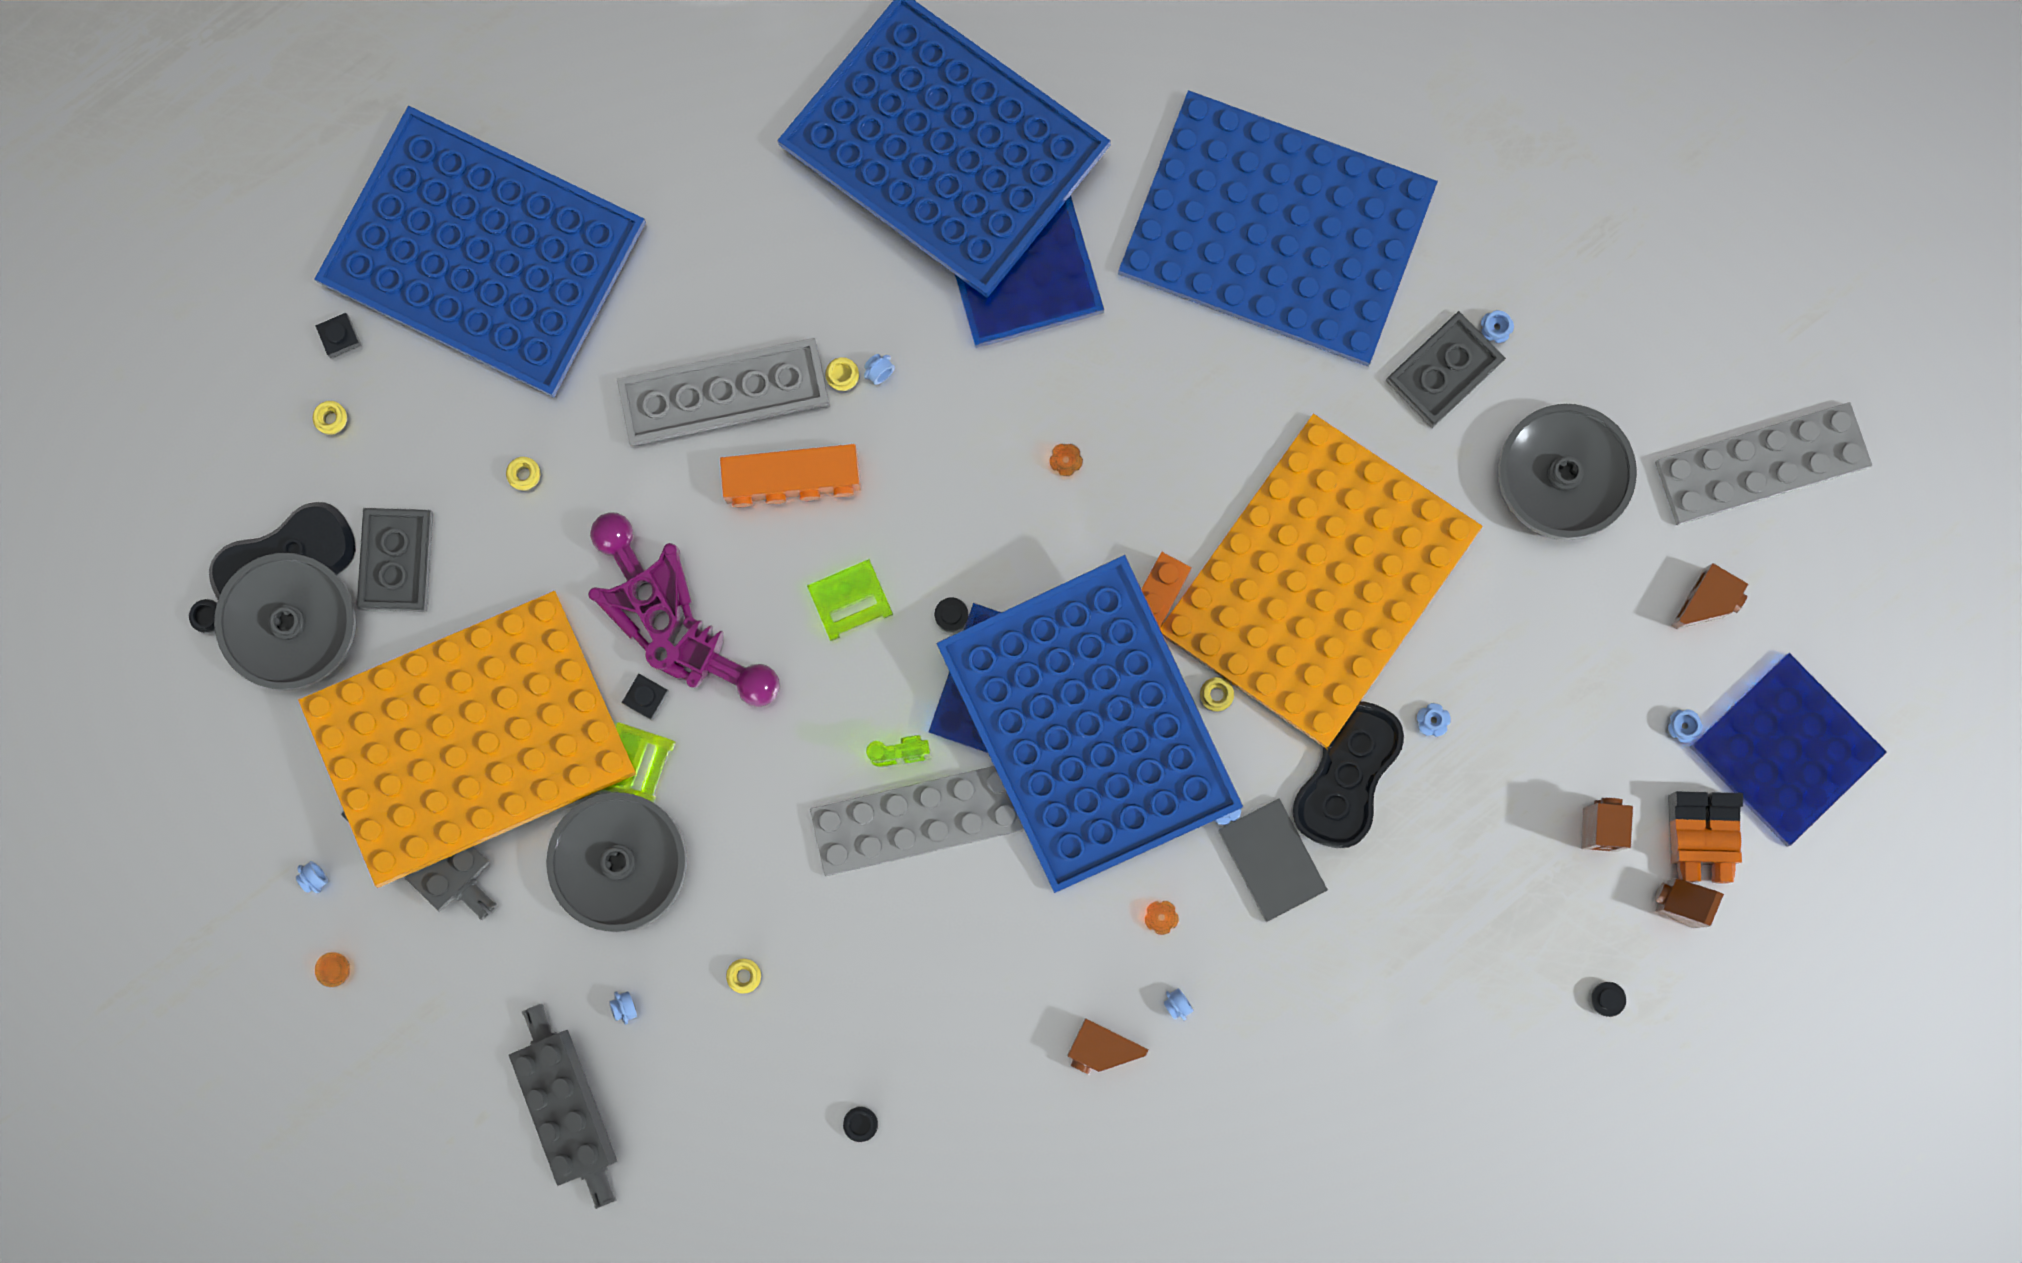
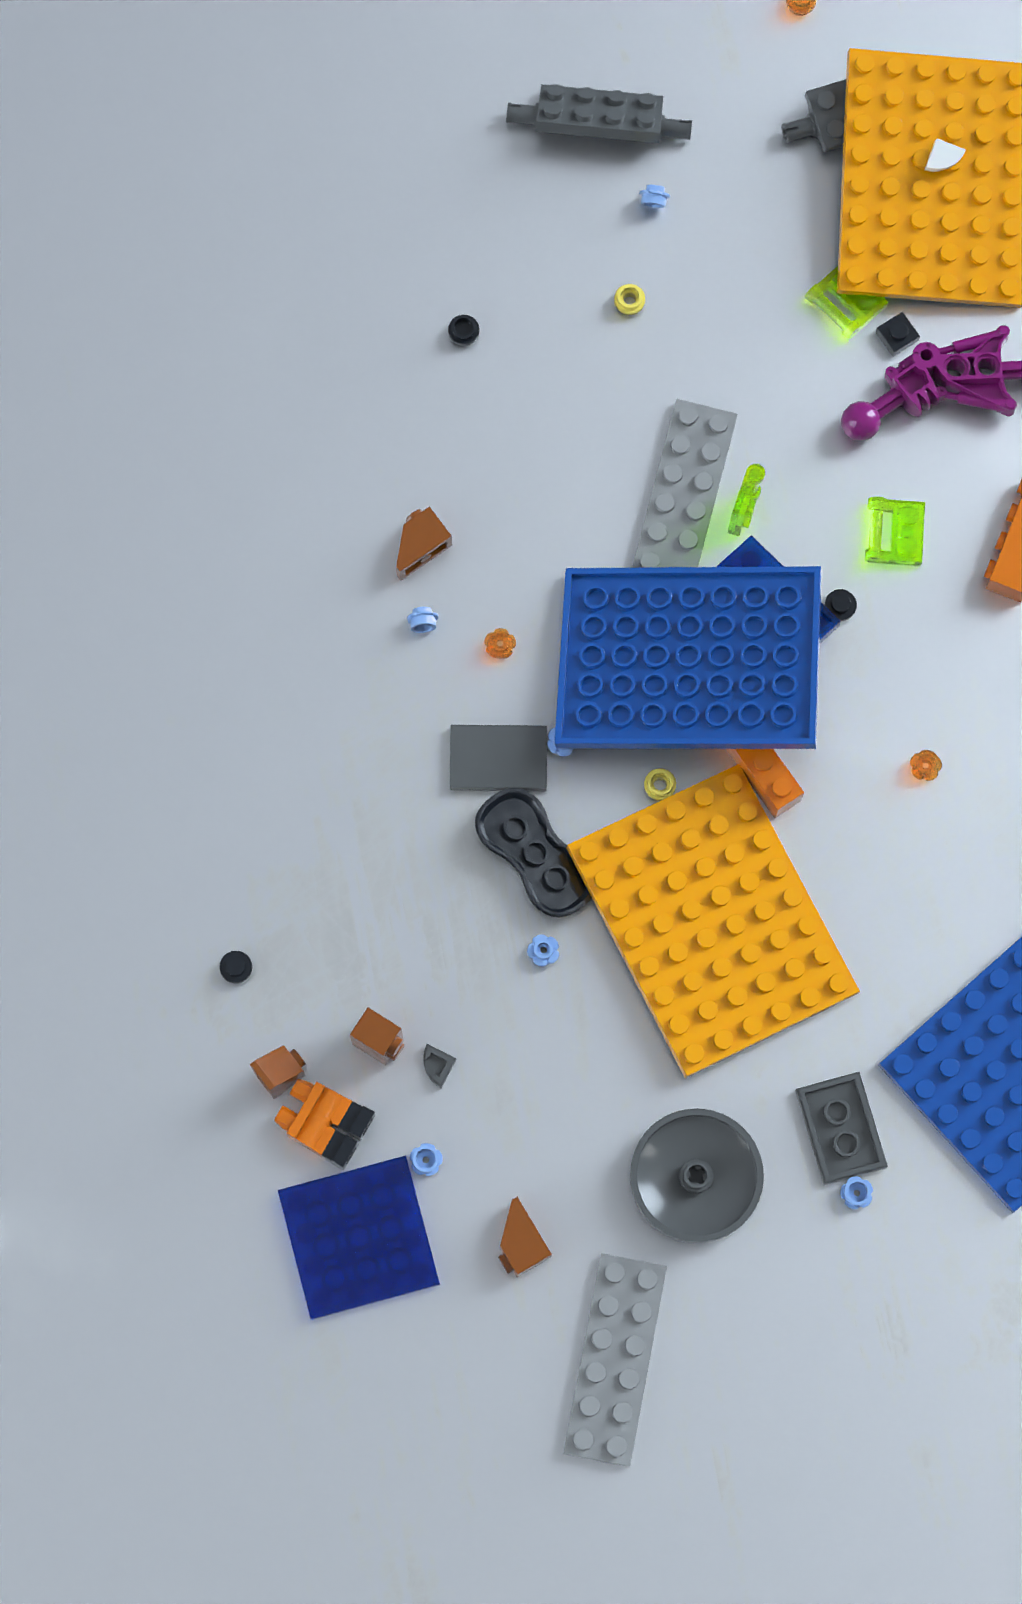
camera: 115 degrees right, 5 degrees down
light blue plate [296,861,328,893] -> none
dark grey dish [546,792,687,932] -> none
none -> dark grey tile [424,1044,456,1089]
none -> white tile [925,139,966,172]

